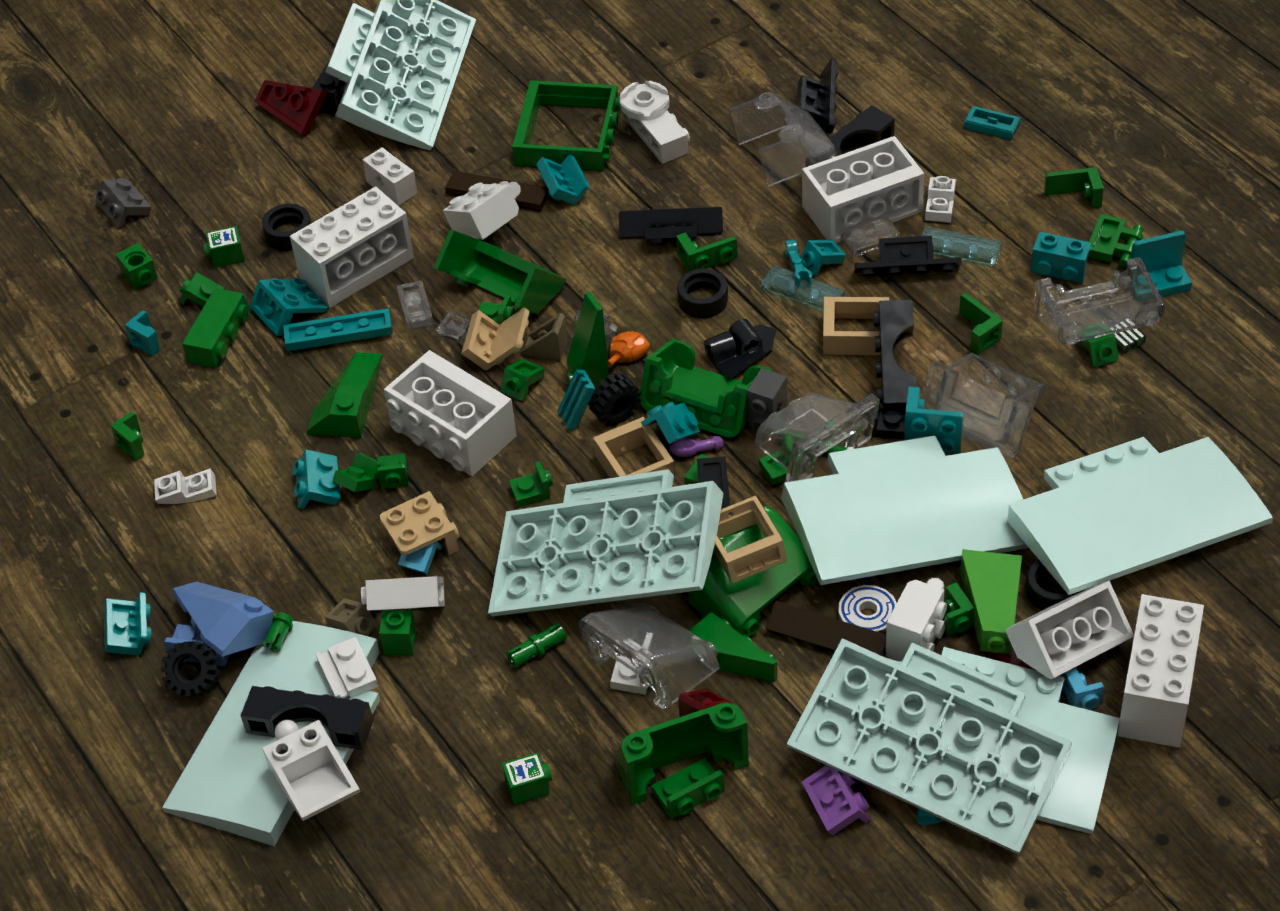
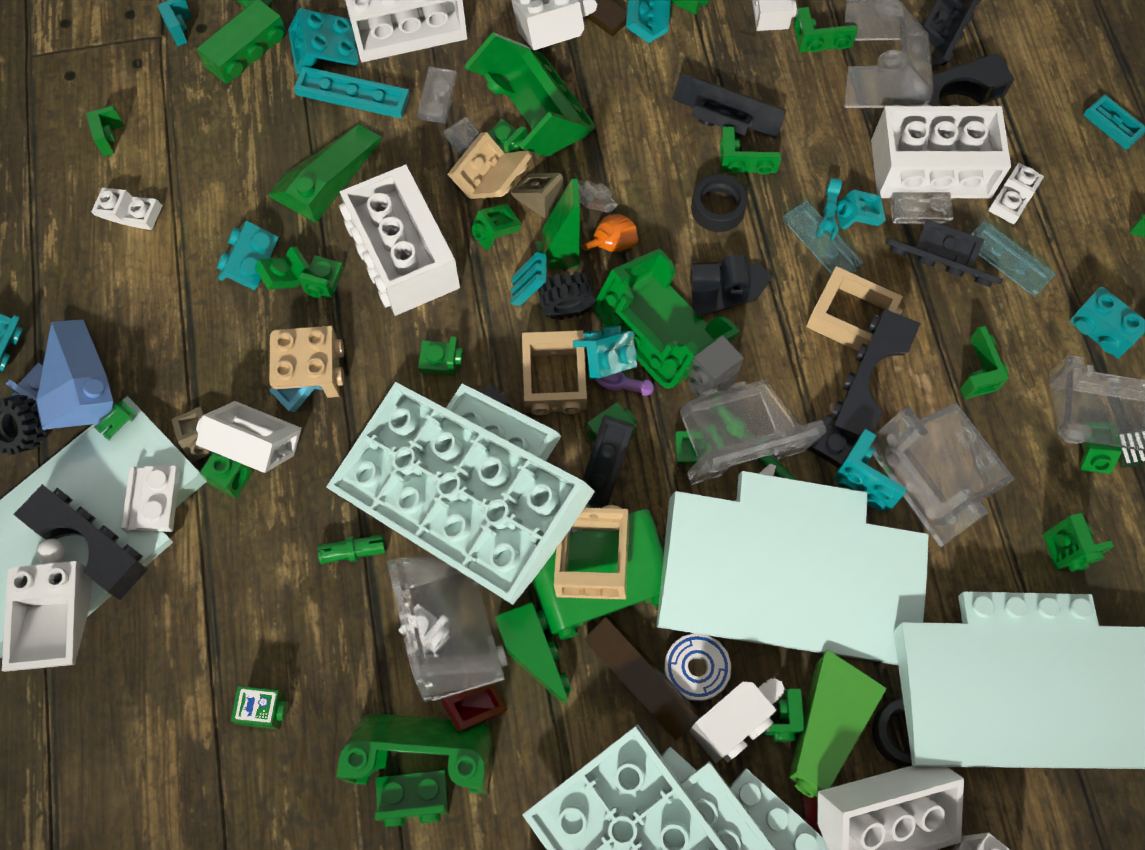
camera: 20 degrees right, 20 degrees up
none -> green bracket [793,7,858,53]
none -> green bracket [1042,513,1114,573]

